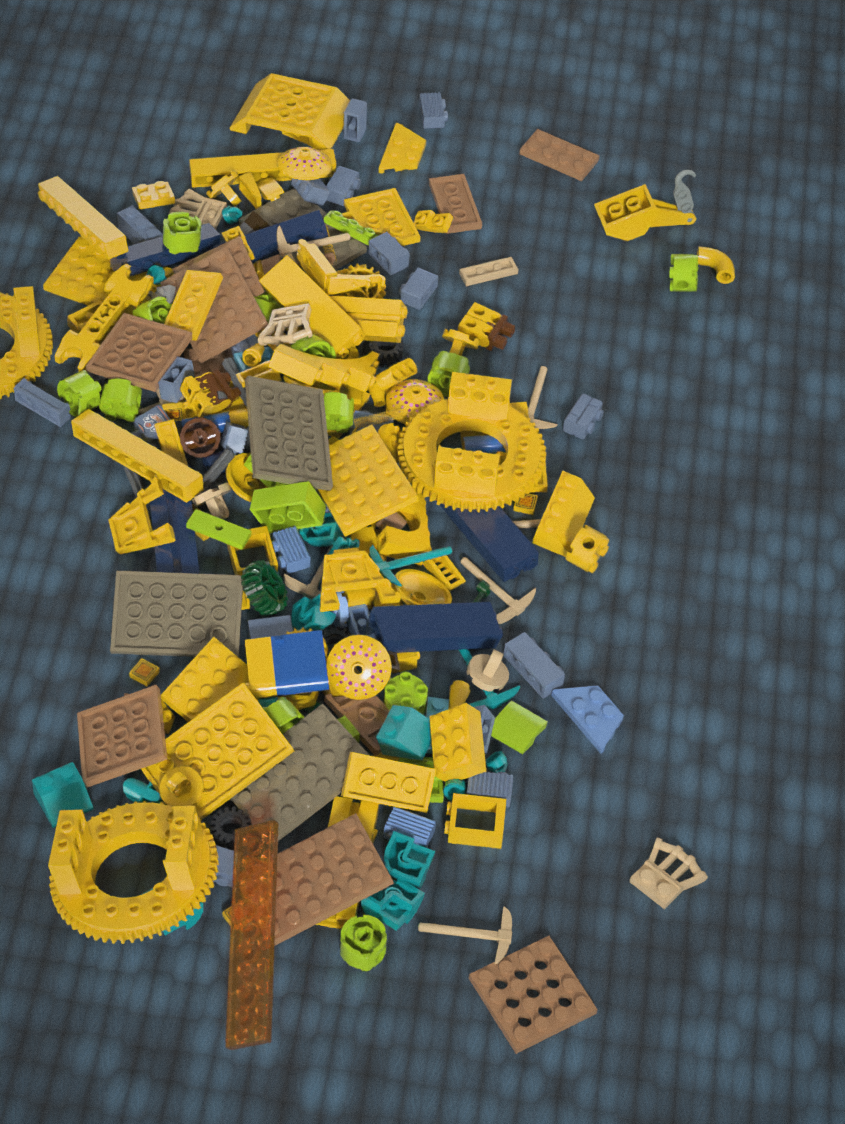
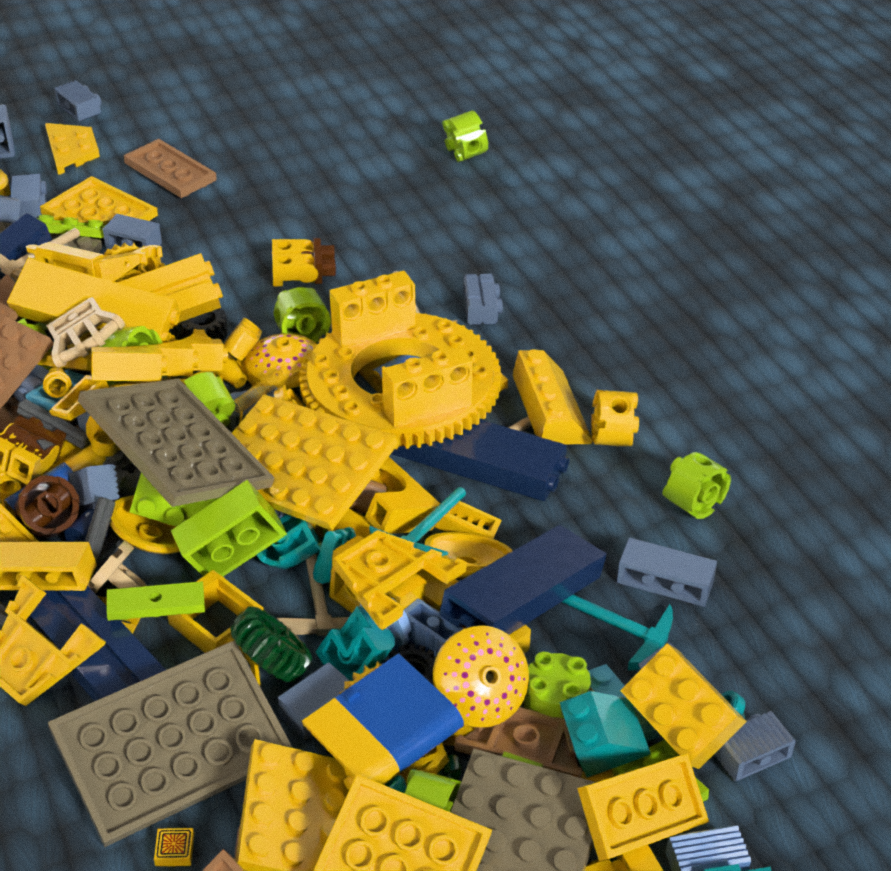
camera: 30 degrees left, 10 degrees down
medium blue brick [271,526,311,574] -> none
sand blue brick [399,268,438,310] -> none
yellow slope [413,210,453,233] -> none
yellow tile [442,329,480,356] -> none
teal tile [443,779,466,801] -> none
yellow window [444,793,506,849] -> none
yellow cone [449,680,470,709] -> none
tan tile [459,257,518,286] -> none
tan piece [461,557,536,624] -> none
tan tile [467,649,509,692] -> none
dark green hand [473,580,490,603] -> none
lime slope [491,701,548,754] -> none
yellow tile [513,493,538,515] -> none
medium nougat plate [520,129,599,181] -> none
medium blue wing [551,686,624,754] -> none
yellow slope [594,170,696,241] -> none
yellow cylinder [697,246,735,284] -> none
none -> lime brick [662,452,731,519]

